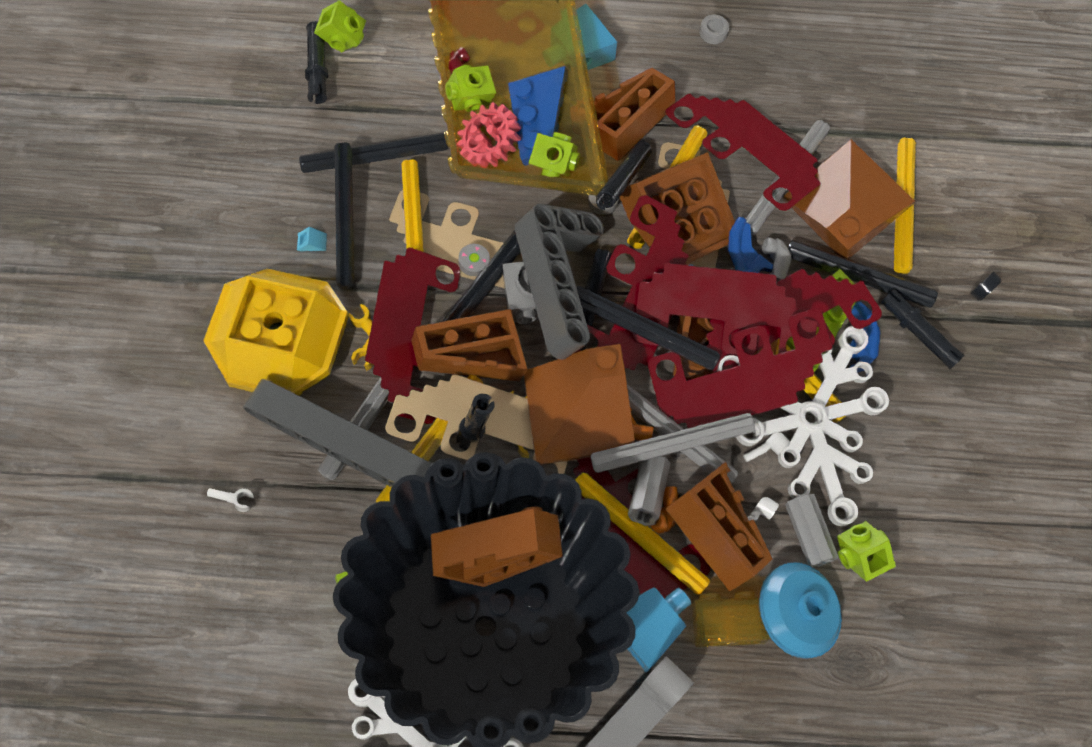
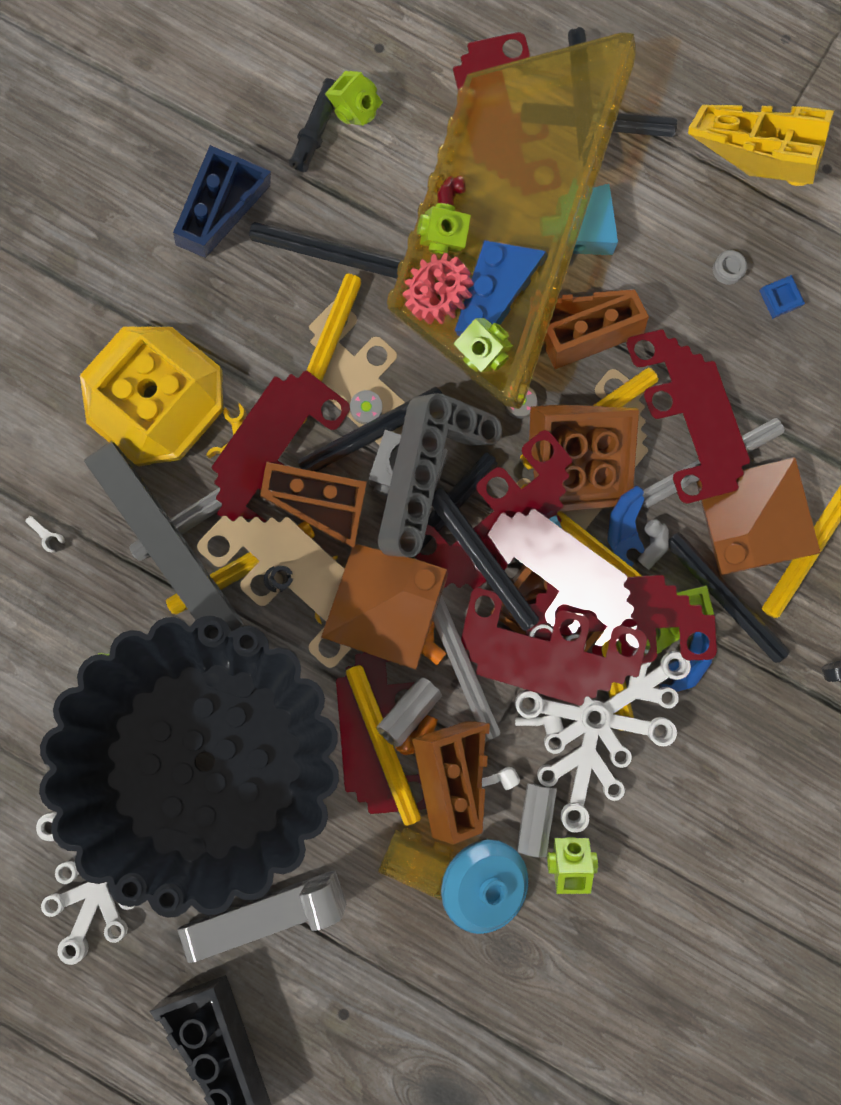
camera: 30 degrees right, 15 degrees up
medium azure piece [297,227,327,251] -> none
black axle [334,142,354,289] -> none
dark orange wedge [431,507,563,587] -> none
light grey axle [591,413,755,473] -> none
black piece [596,140,652,210] -> none
dark azure torso [626,587,692,673] -> none
black pin [880,289,965,370] -> none
none -> dark blue wedge [173,145,271,258]
none -> blue tile [759,275,805,319]

